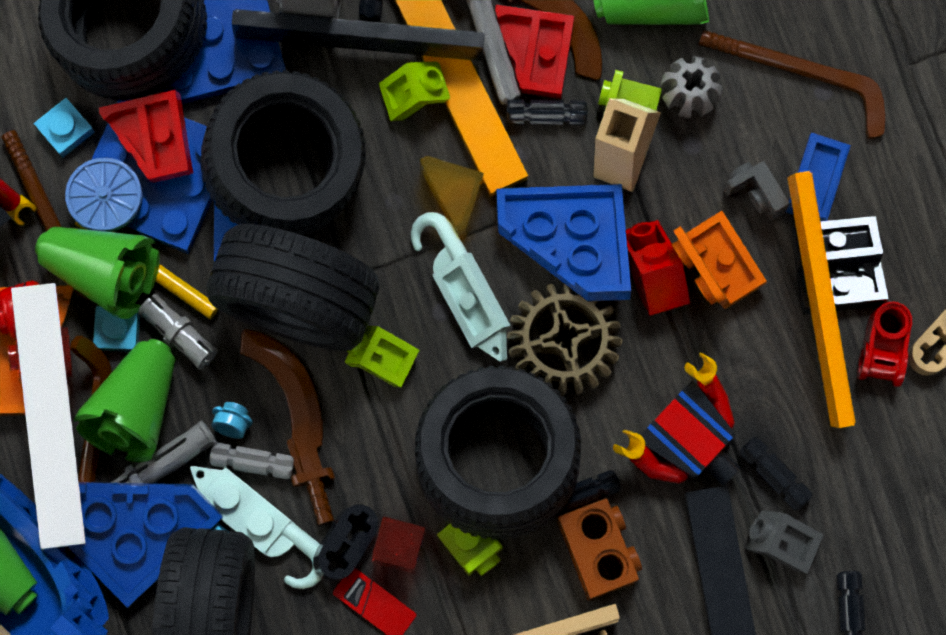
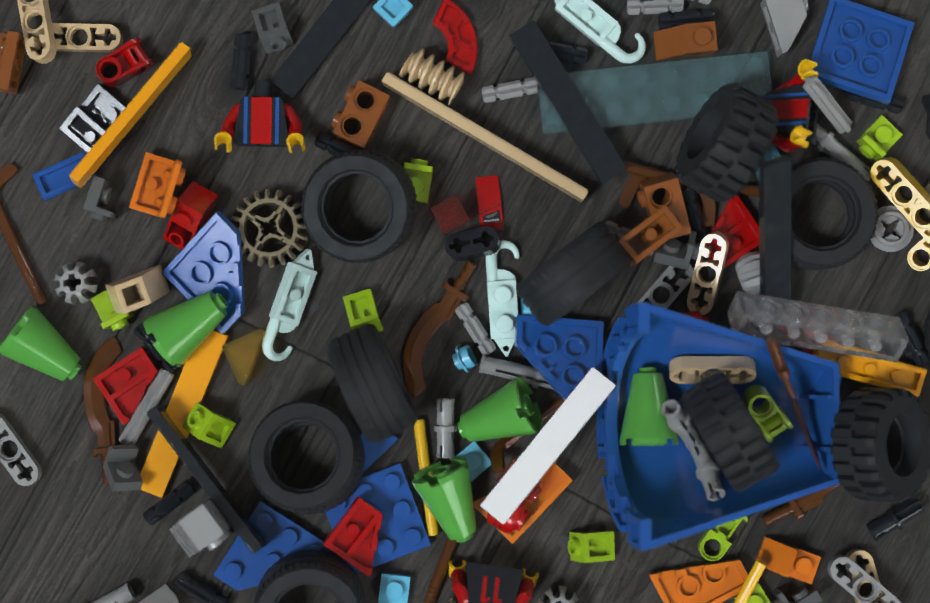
camera: 135 degrees left, 10 degrees up
medium blue wheel [65,158,143,232] -> none
none -> bright green cone [143,291,228,367]

